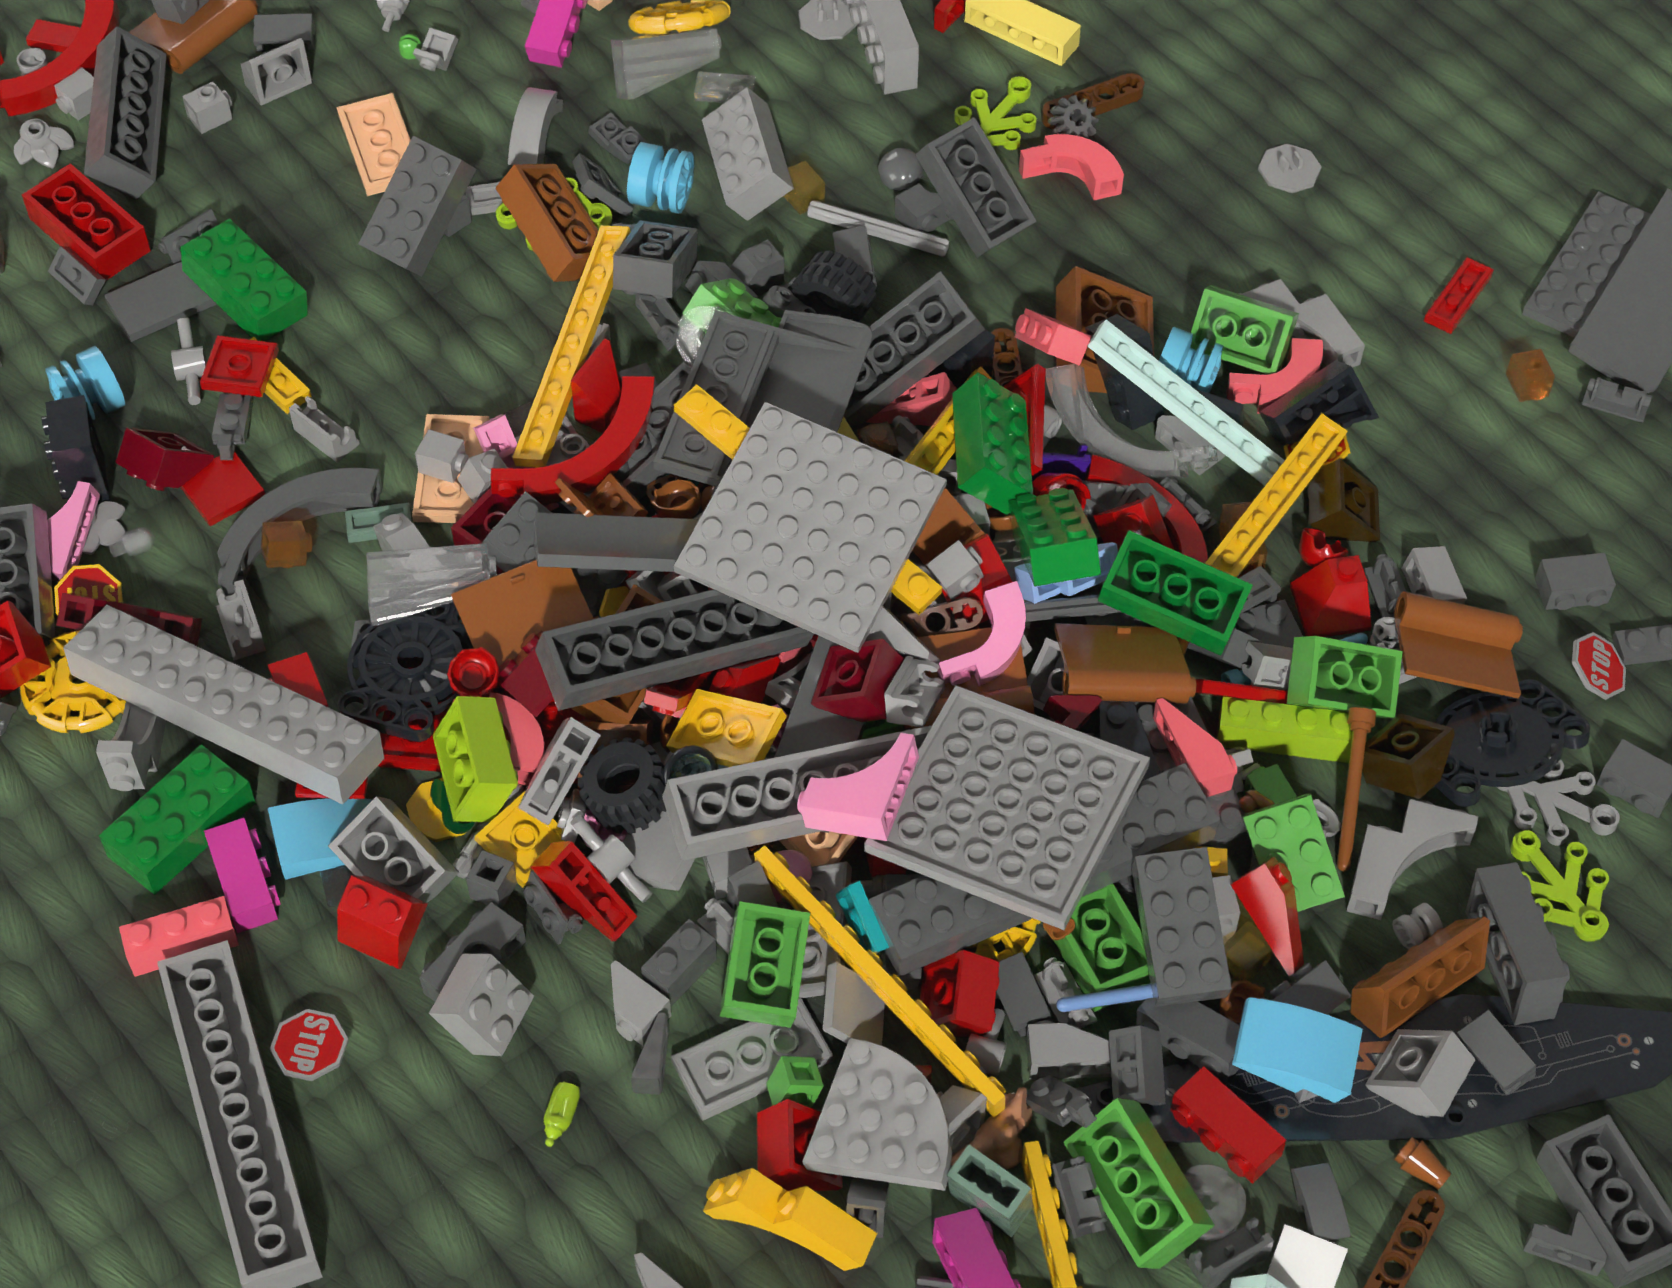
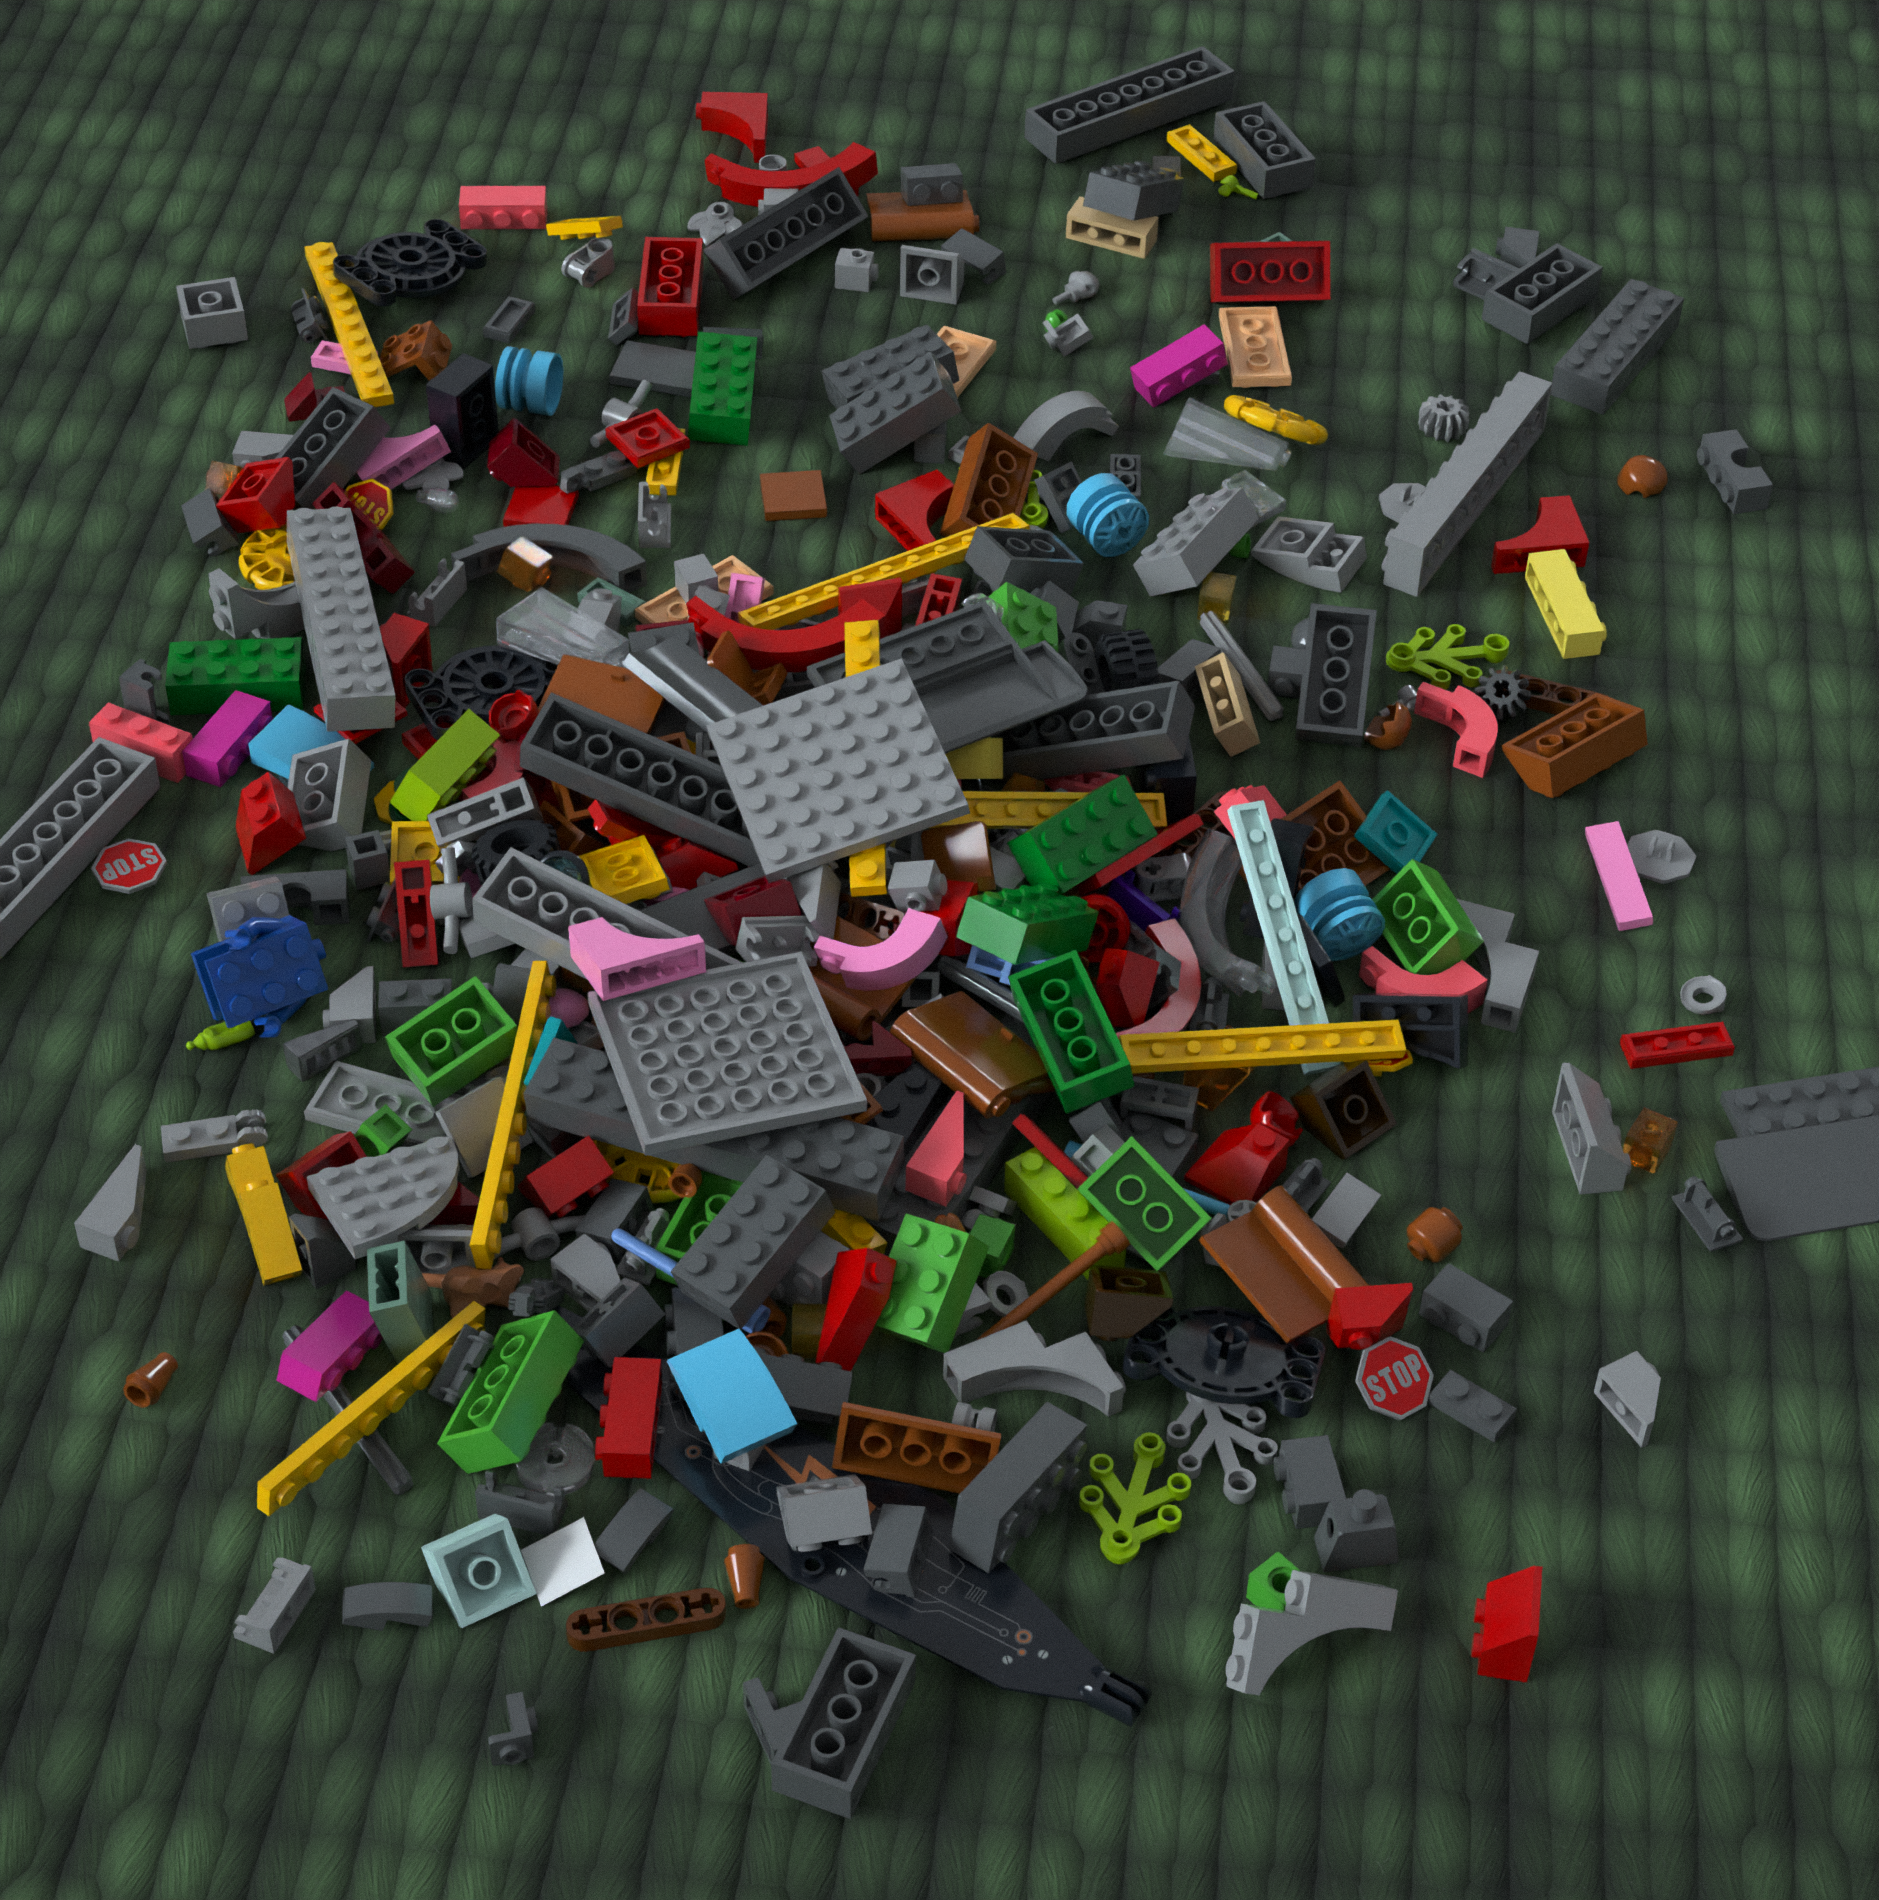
camera: 45 degrees right, 10 degrees down
none -> dark grey hinge [119,659,170,725]
none -> light grey hinge [161,1109,268,1163]
none -> blue torso [191,915,328,1038]
none -> dark orange tile [760,470,827,521]
none -> dark grey brick [822,325,959,409]
none -> red arch [875,469,954,551]
none -> red slope [915,573,962,626]
none -> tan brick [1195,652,1260,757]
none -> light grey slope [1251,517,1367,593]
none -> red slope [1326,1283,1413,1350]
none -> teal tile [1354,790,1438,874]
none -> dark orange hair [1364,702,1412,750]
none -> light grey hand [1378,685,1417,717]
none -> dark orange head [1406,1207,1463,1263]
none -> dark orange slope [1502,693,1648,798]
none -> light grey slope [1552,1063,1631,1194]
none -> bright pink tile [1585,821,1653,931]
none -> light grey piece [1680,975,1727,1015]

